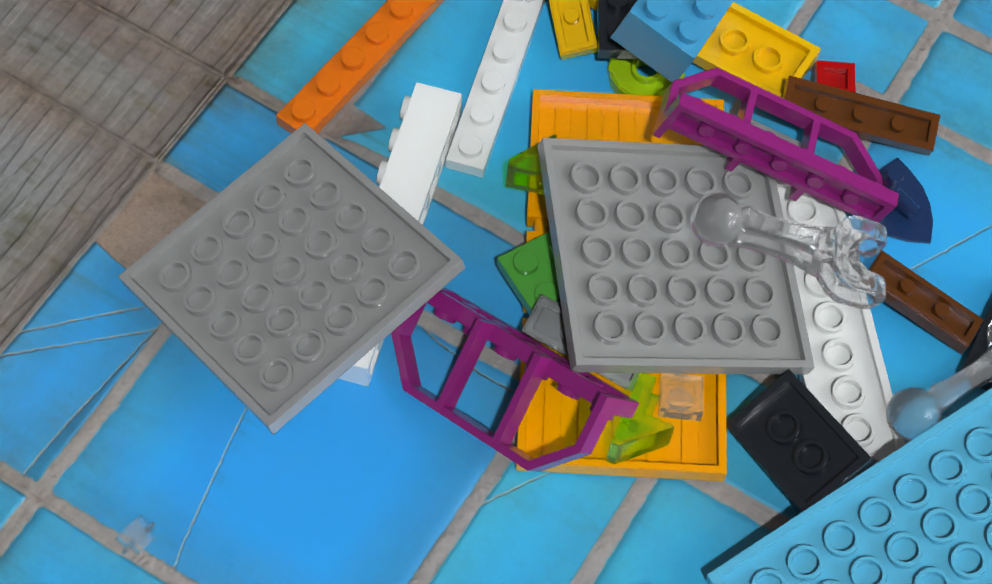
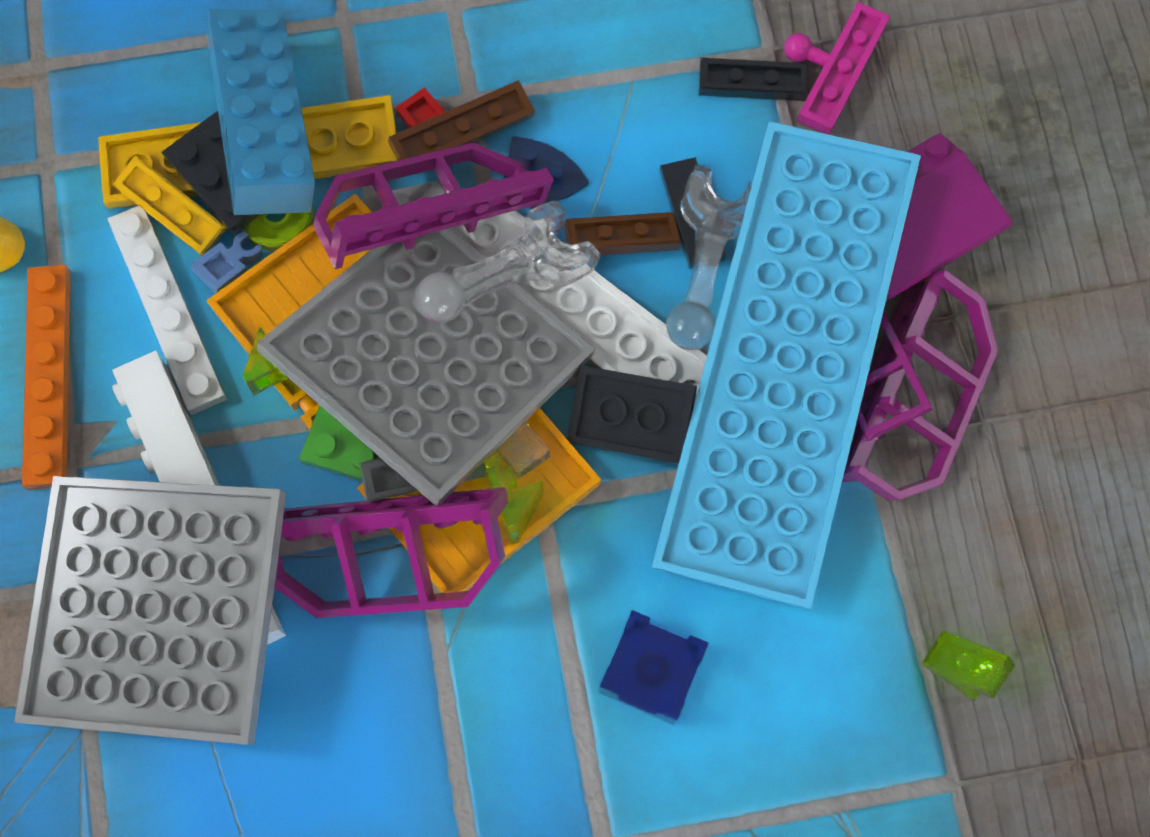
camera: 40 degrees left, 10 degrees up
none -> medium blue plate [191,232,262,294]

